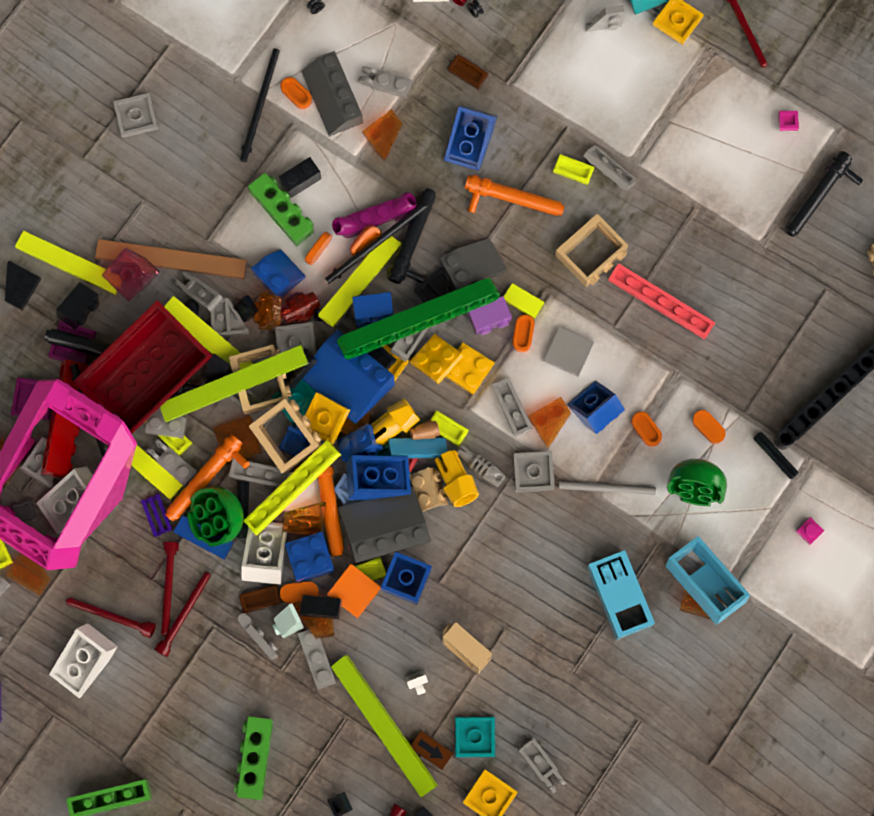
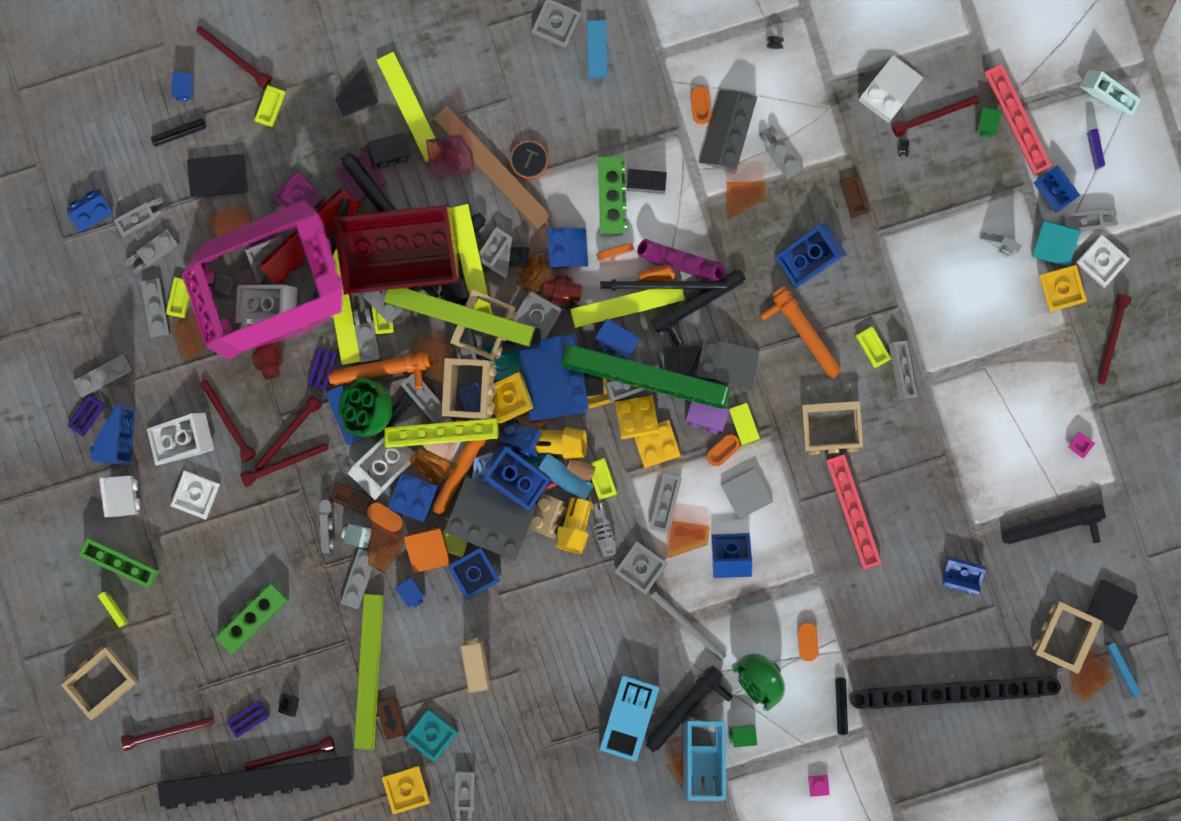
camera: 45 degrees right, 10 degrees up
light grey hinge [174,271,222,312] -> none
black bar [240,48,280,162] -> none
black tile [299,595,342,620] -> none
white tile [405,670,428,695] -> none
orange tile [631,411,662,447] -> none
none -> blue slope [90,404,135,466]
none -> white slope [99,476,141,517]
none -> white tile [170,470,220,520]
none -> clear red piece [251,343,284,379]
none -> blue brick [395,577,425,608]
none -> black tile [510,140,548,179]
none -> dark azure tile [587,20,607,78]
none -> black cylinder [645,665,733,752]
none -> green brick [728,724,757,748]
none -> blue bracket [942,557,986,595]

